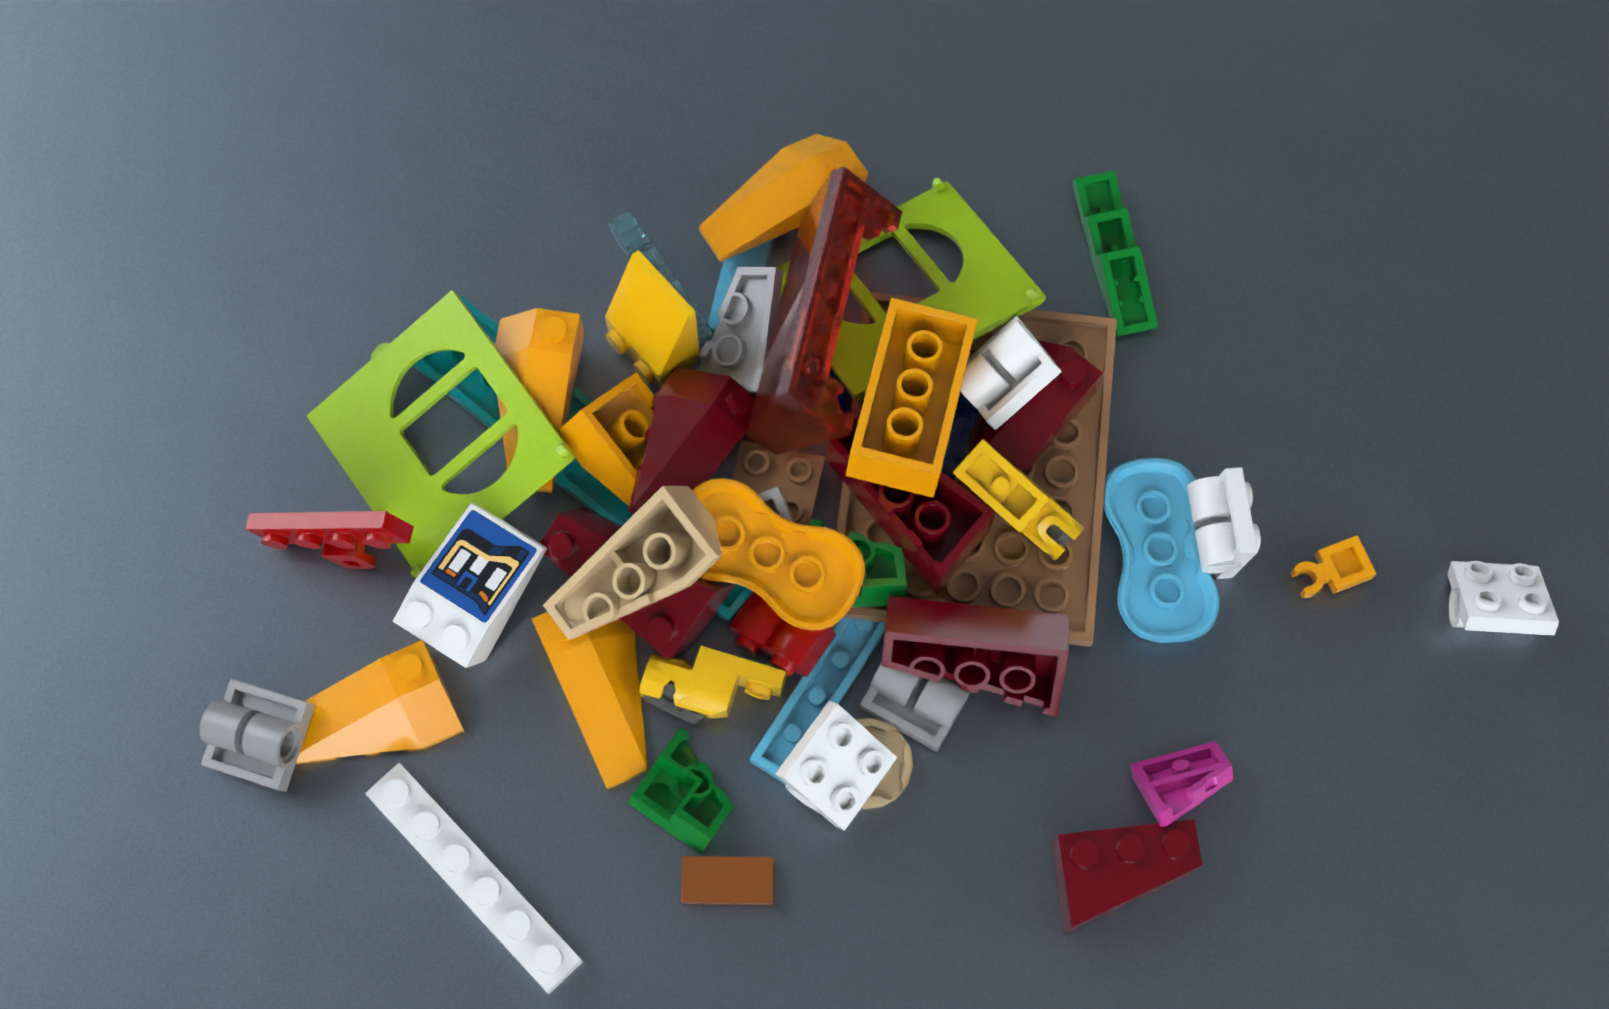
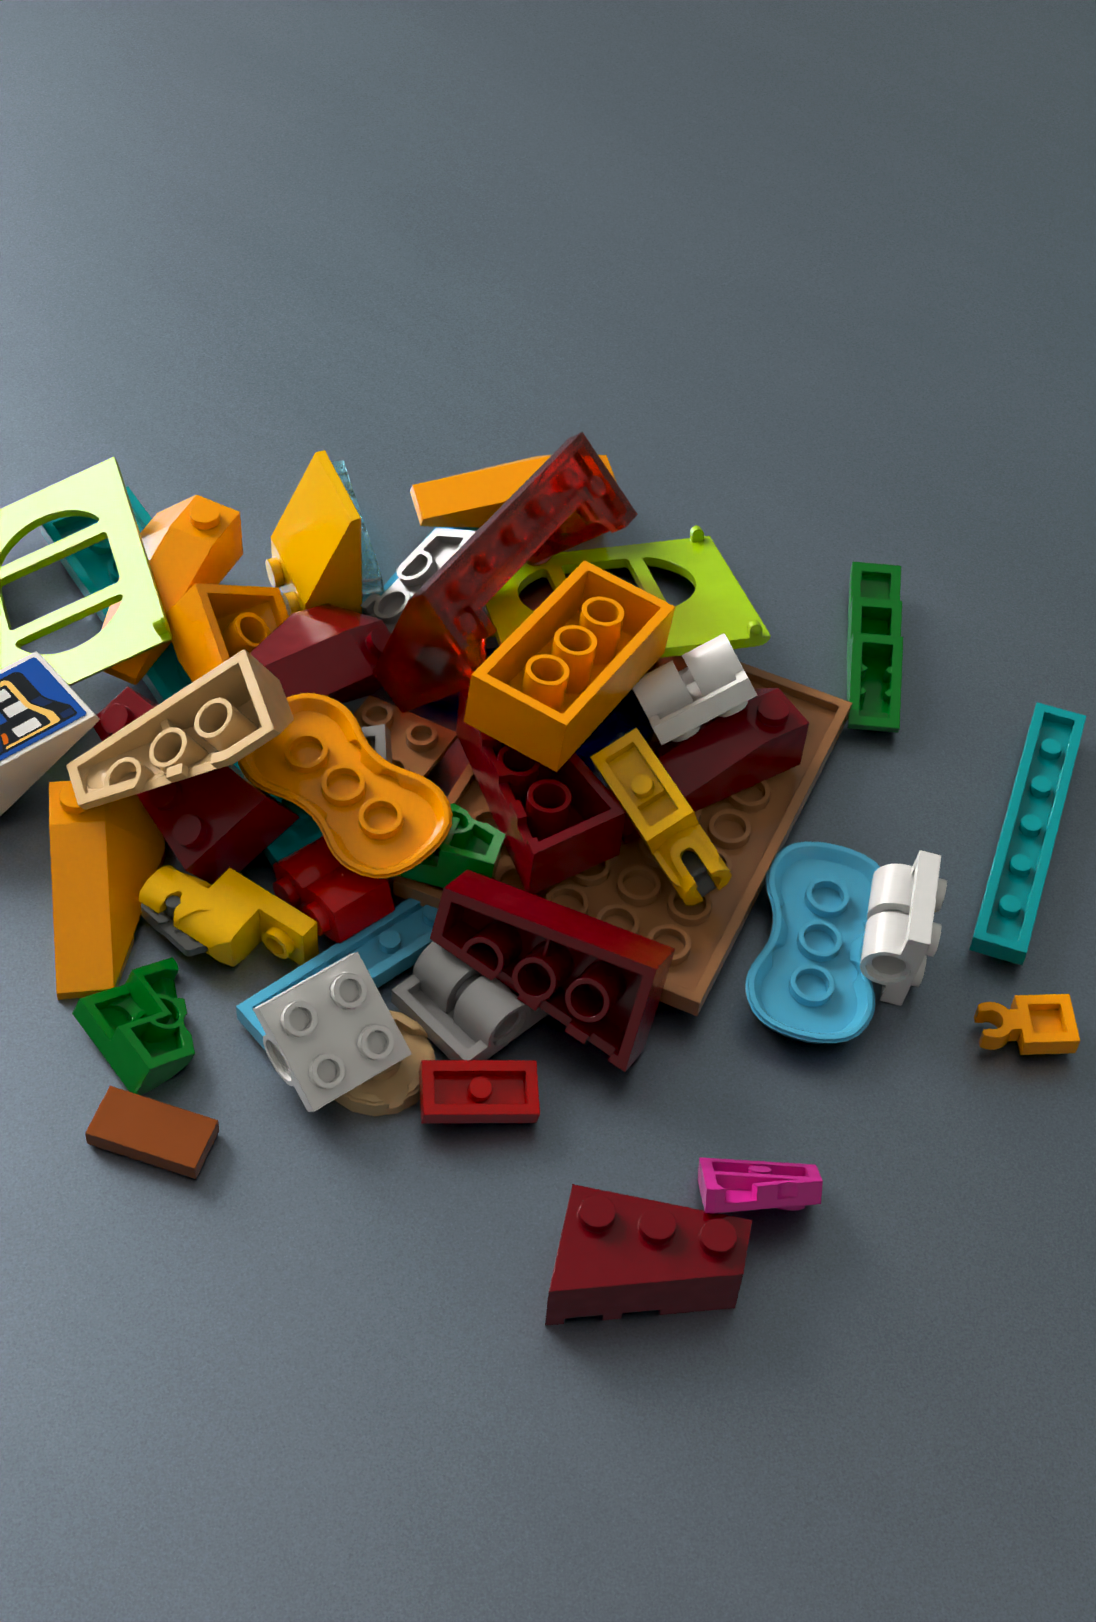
camera: 15 degrees right, 20 degrees down
none -> red plate [419,1060,540,1124]
none -> teal plate [969,702,1087,966]

